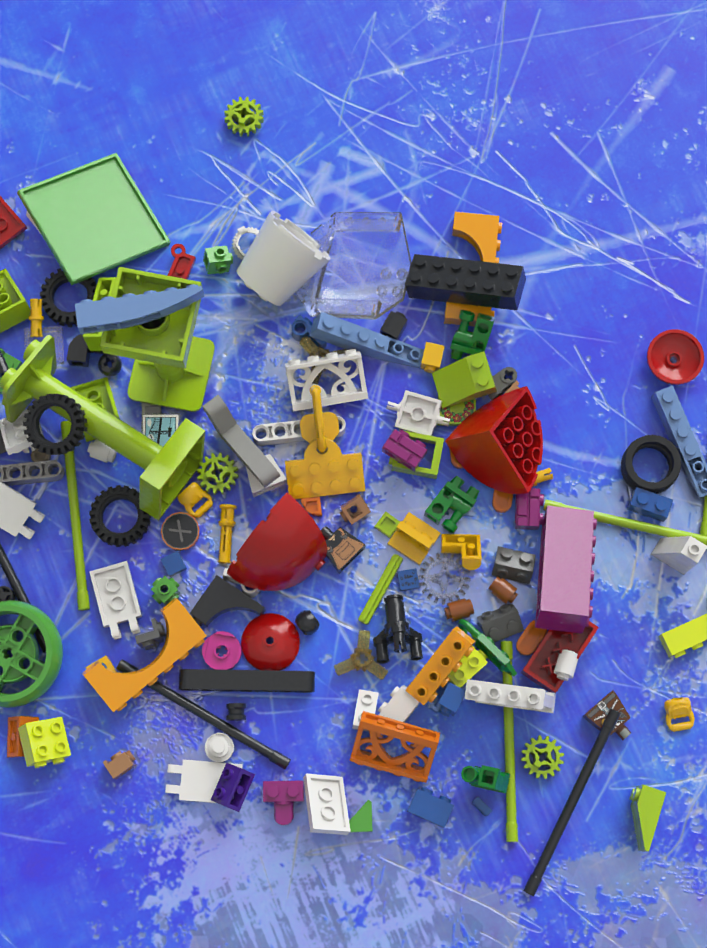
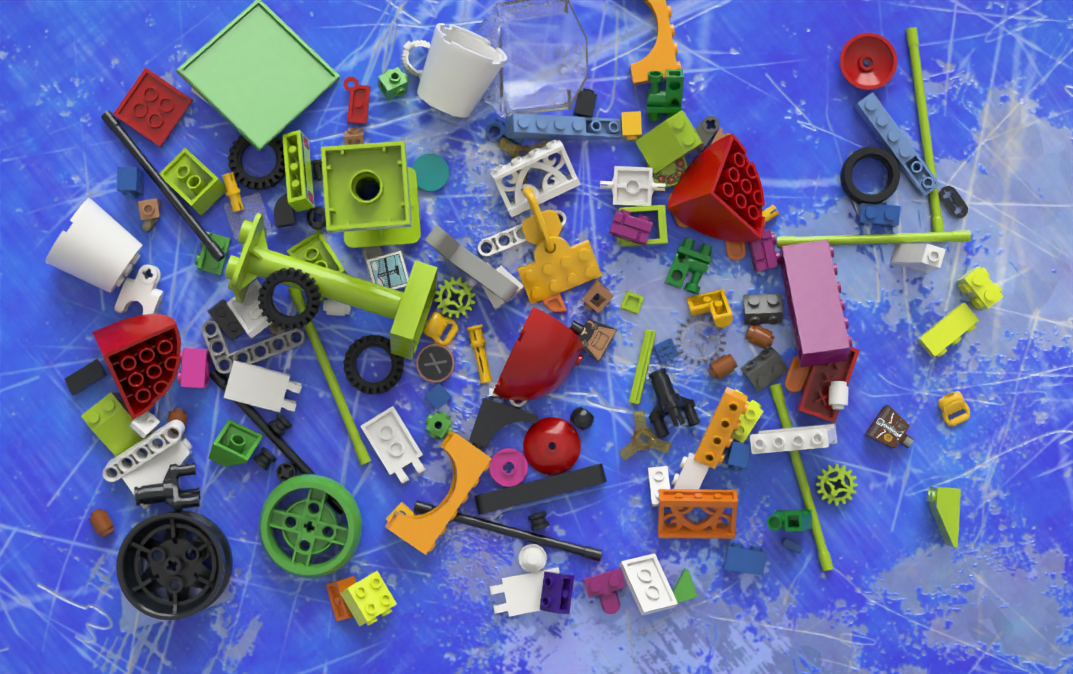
camera: 15 degrees left, 10 degrees up
medium blue slope [75,284,204,334] -> none
medium nougat brick [102,750,136,780] -> none
dark grey bracket [135,618,166,650] -> none
yellow bracket [387,512,441,566] -> none
black brick [405,254,526,310] -> none
green plate [458,619,517,677] -> none
black piece [523,708,621,896] -> none
none -> black wheel [268,412,293,437]
none -> teal tile [412,154,449,192]

